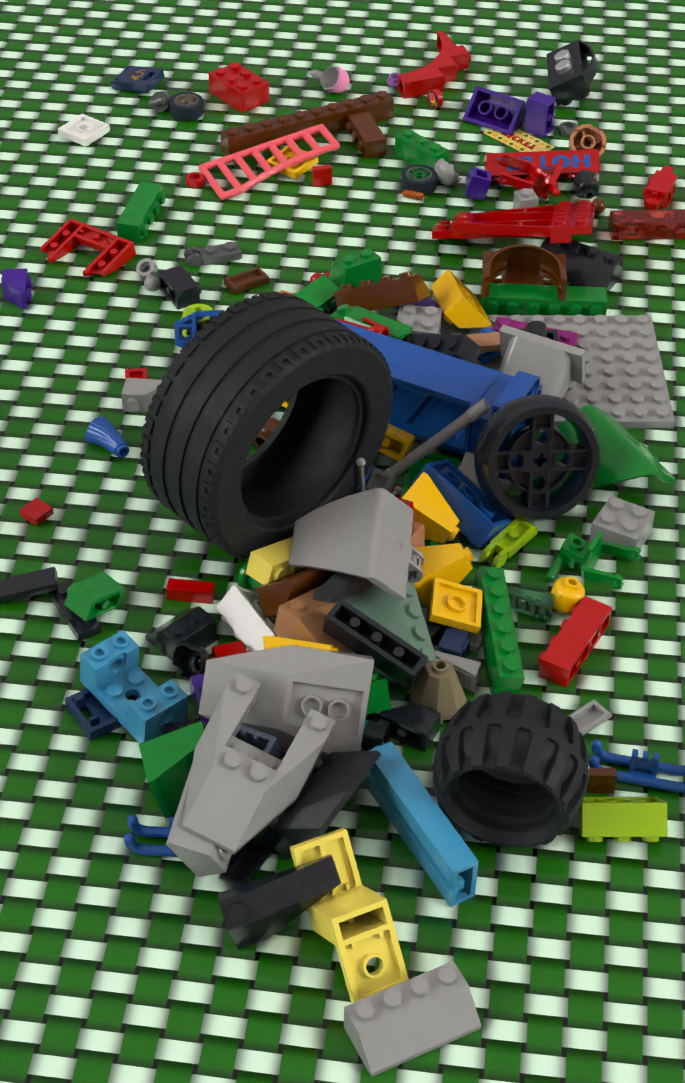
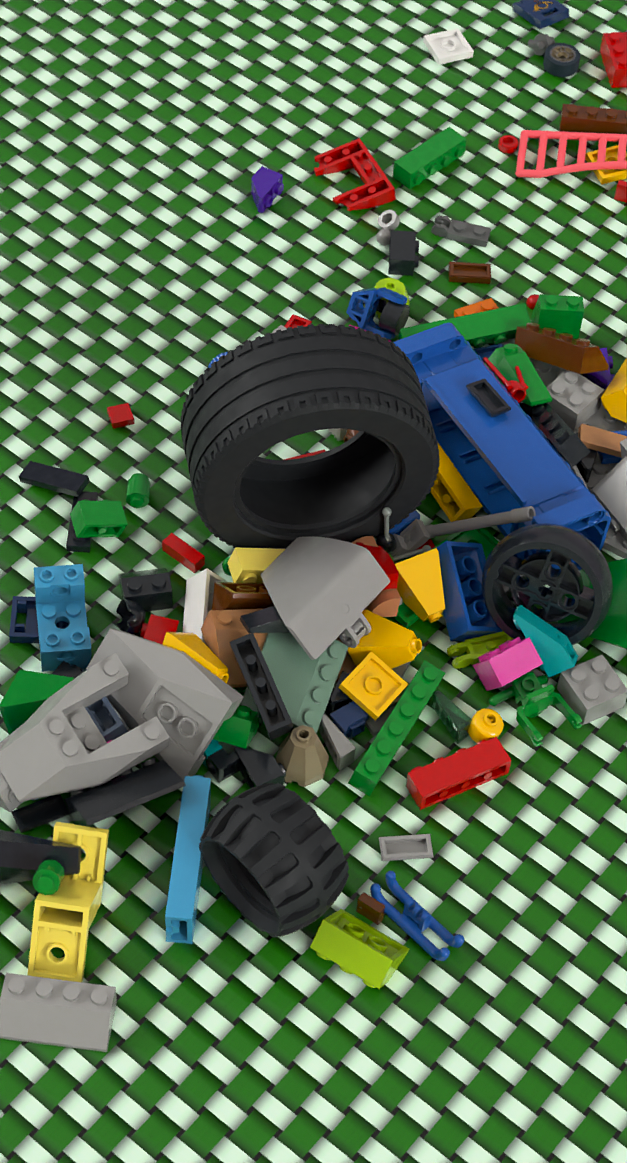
camera: 30 degrees right, 10 degrees up
none -> green brick [33,860,64,895]
none -> green brick [126,473,151,508]
none -> black tile [466,379,511,418]
none -> dark pink brick [473,637,543,691]
none -> teal slope [513,605,578,677]

